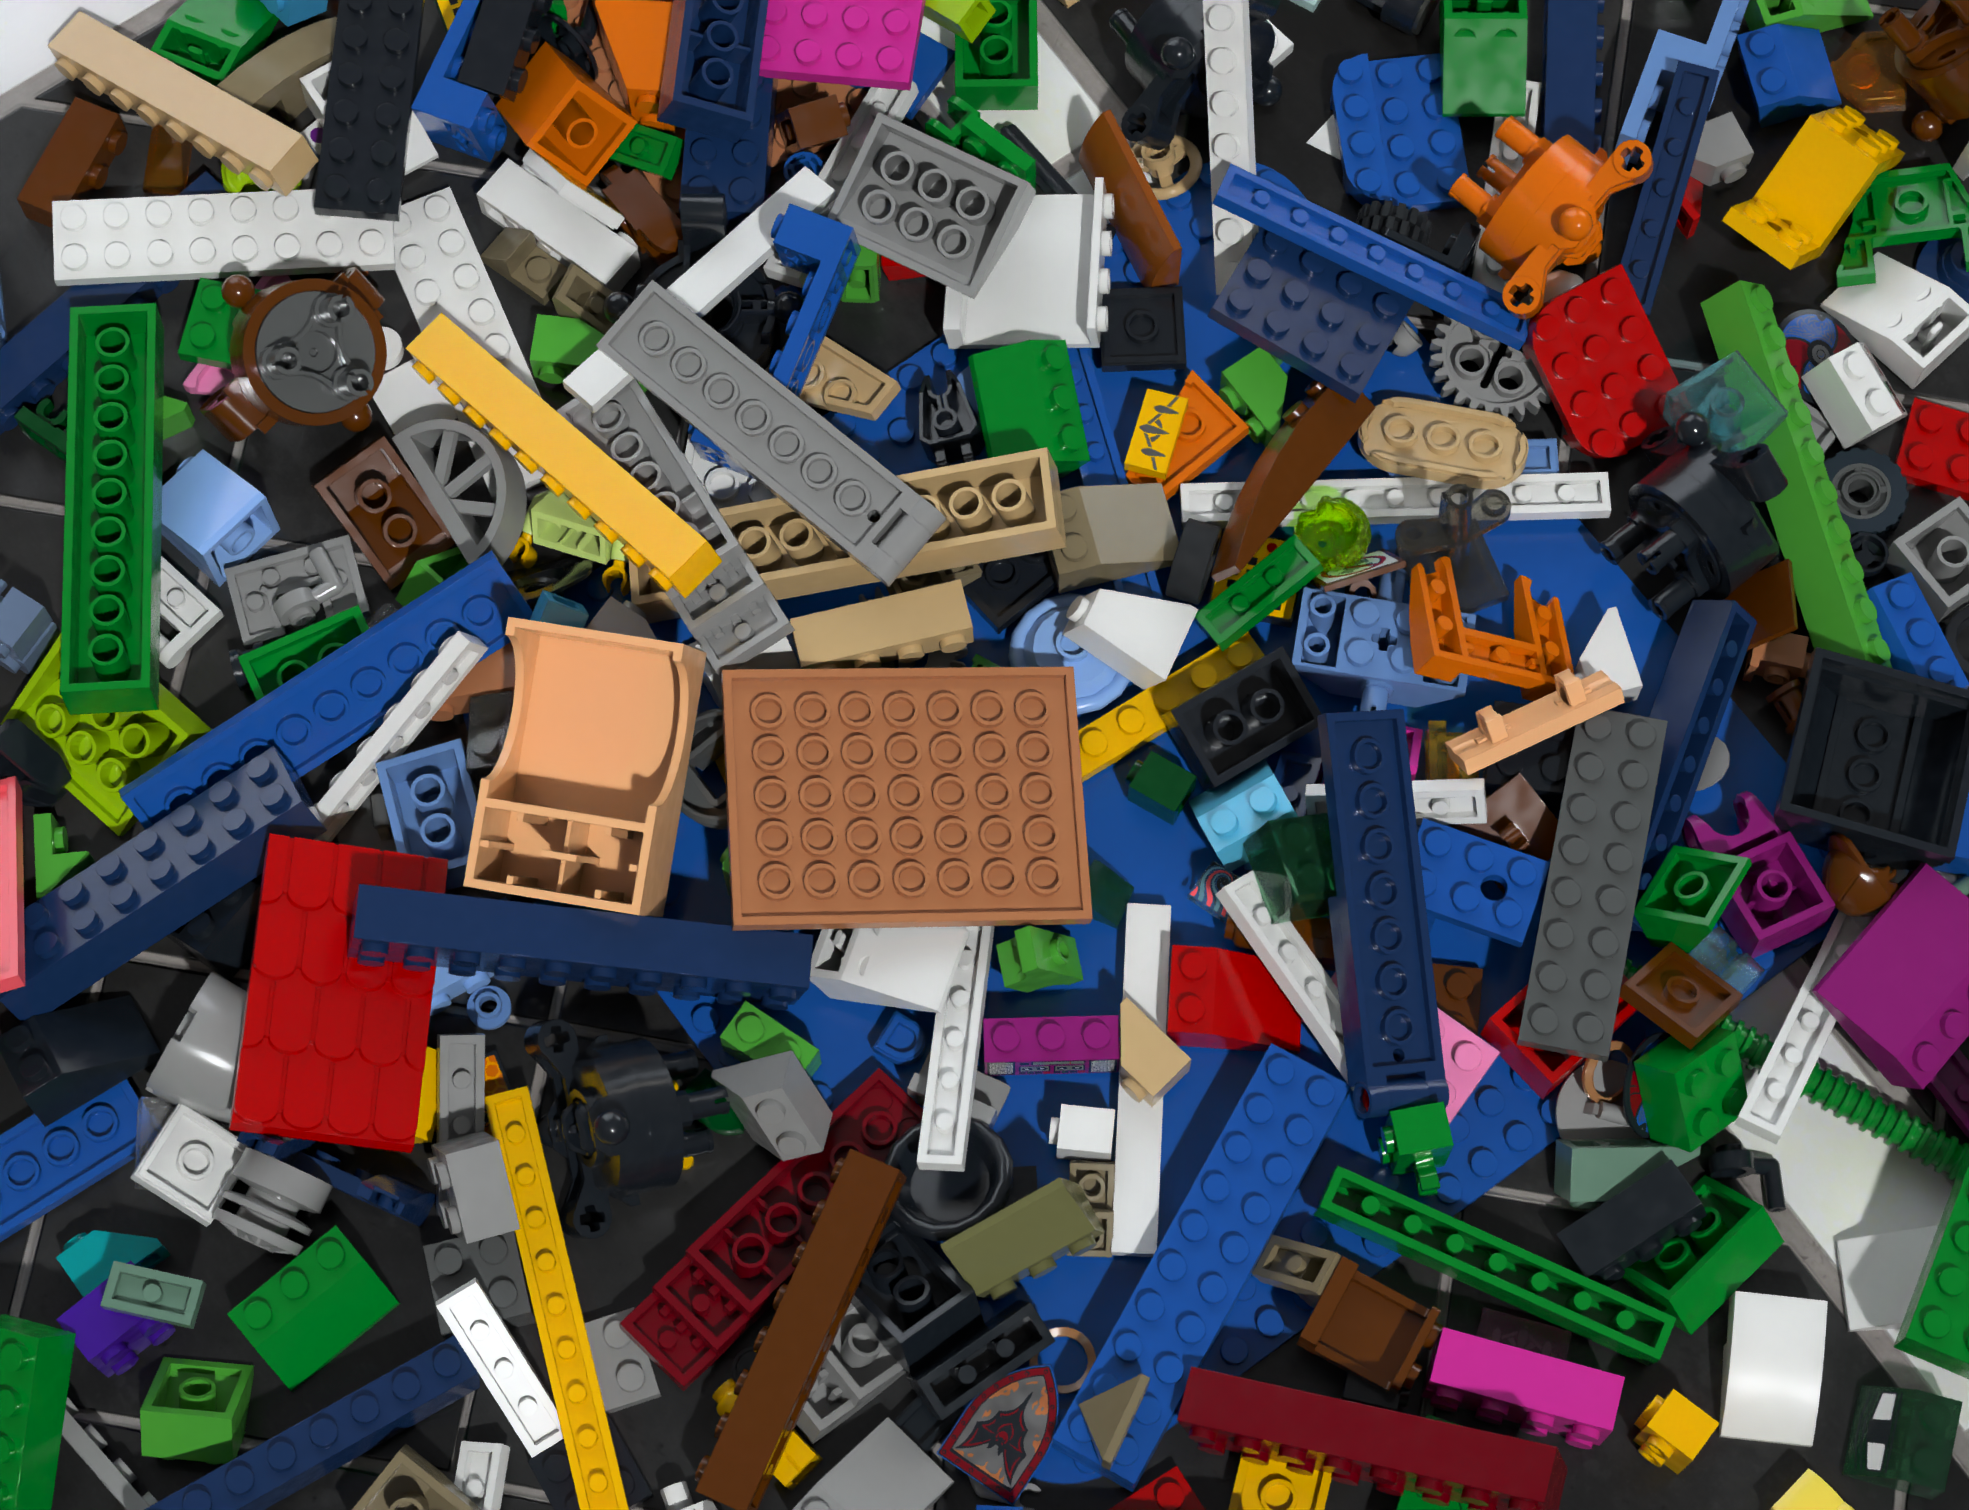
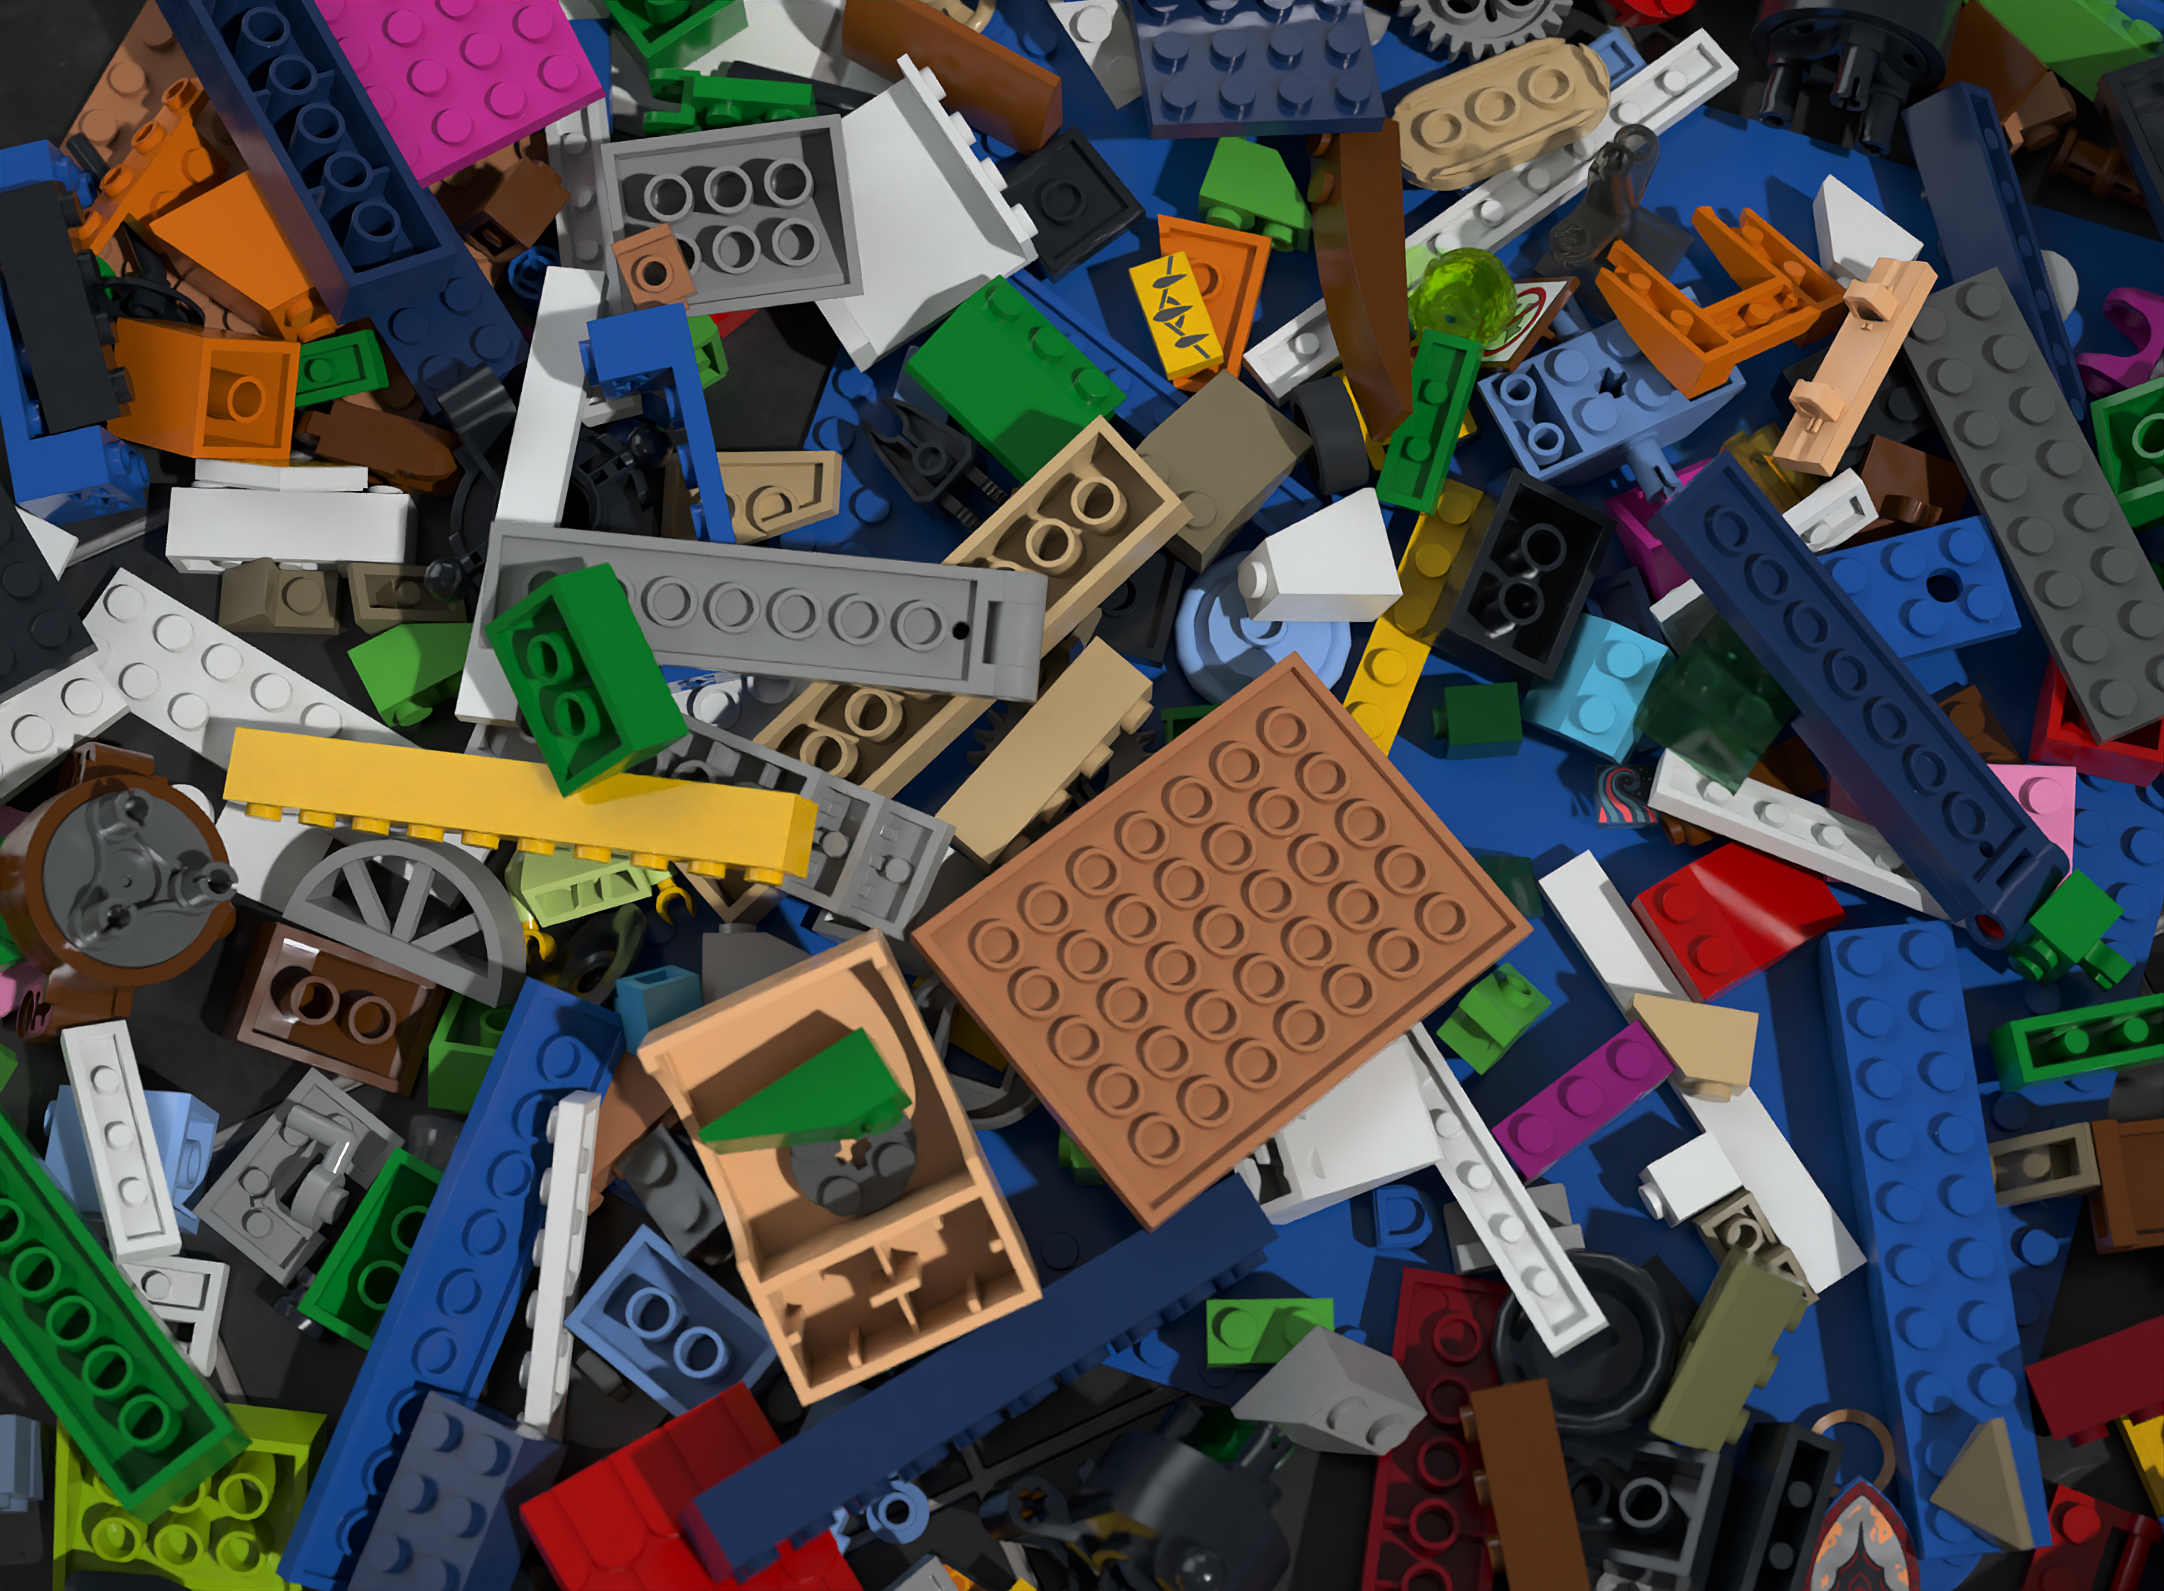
camera: 35 degrees left, 5 degrees up
none -> white plate [60,1020,182,1265]
none -> green slope [483,562,690,798]
none -> nougat brick [610,222,699,311]
none -> green slope [697,1026,914,1155]
none -> dark grey plate [790,1110,917,1216]

